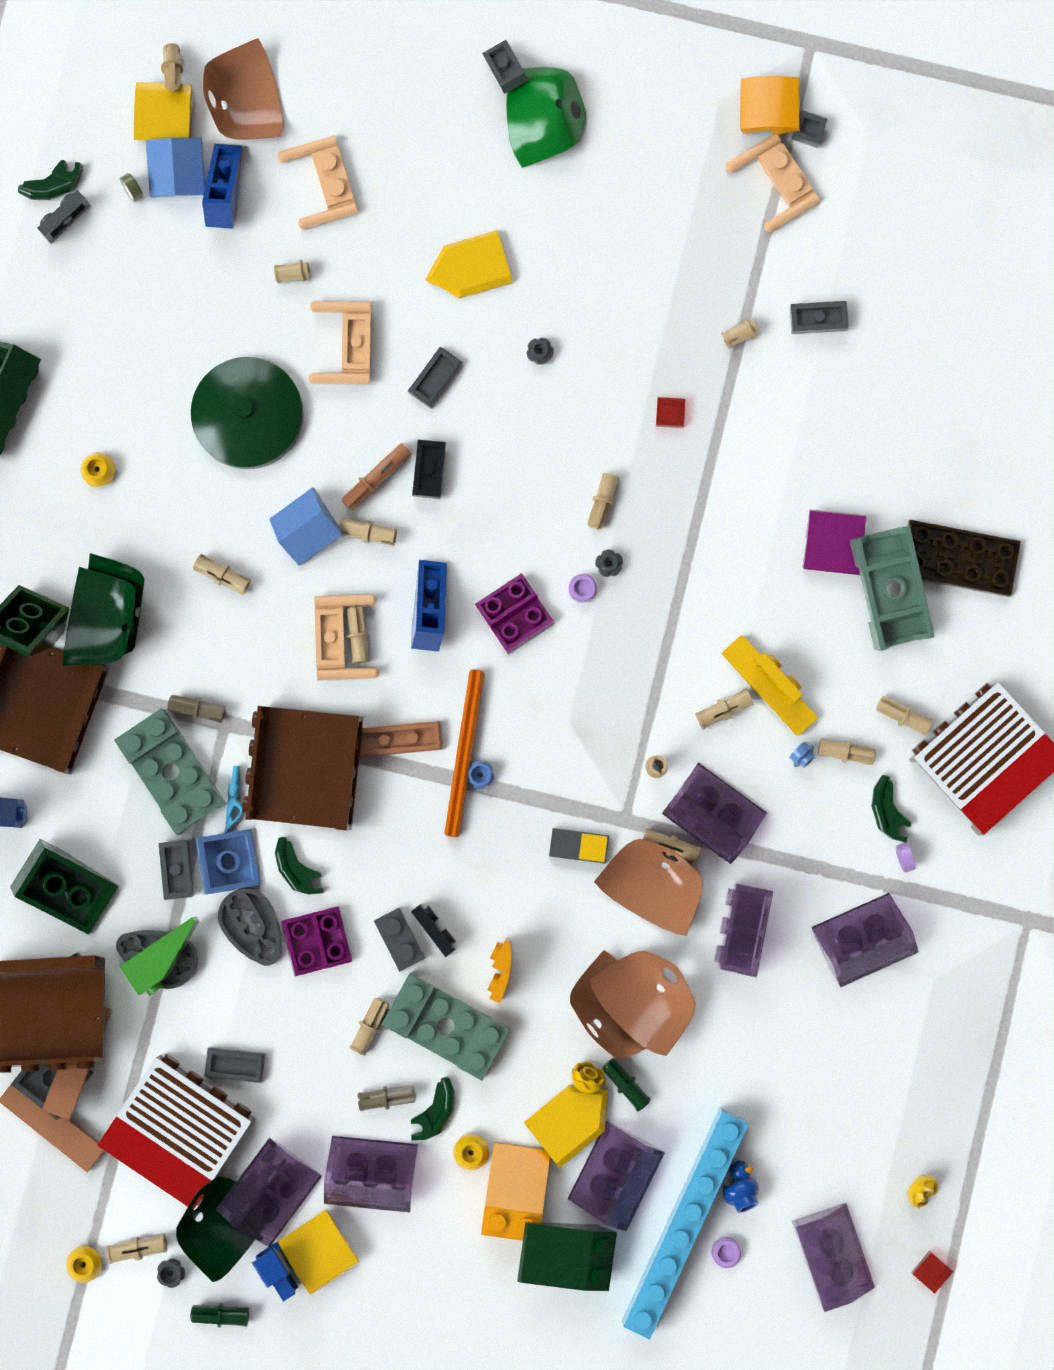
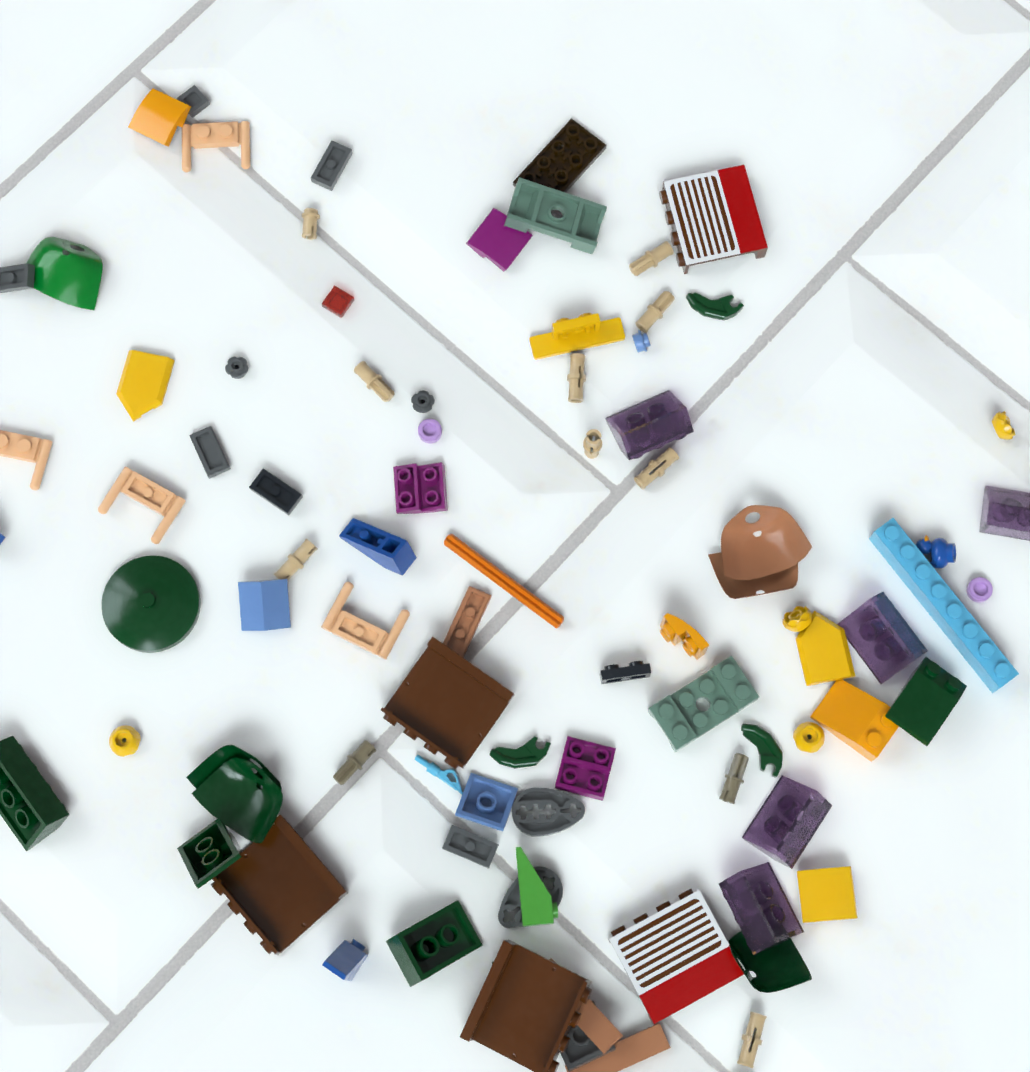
camera: 65 degrees left, 10 degrees down
sand green piece [114,708,227,835] -> none
dark grey plate [157,1258,185,1288] -> none
dark green axle [190,1303,249,1328] -> none
tan pin [193,554,251,595] -> none
dark grey tile [204,1047,266,1083] -> none
blue piece [251,1241,299,1302] -> none
tan pin [274,260,311,283] -> none
nougat axle [341,443,412,511] -> none
tan axle [347,606,371,663] -> none
tan axle [349,998,389,1056] -> none
dark grey plate [374,907,425,972] -> none
medium blue plate [468,761,494,789] -> none
tile [549,828,609,864] -> none
nougat piece [594,839,703,936] -> none
dark green axle [602,1058,651,1112] -> none
clear purple slope [714,884,774,978] -> none
clear purple slope [811,893,919,988] -> none
lavender tile [895,842,916,873] -> none

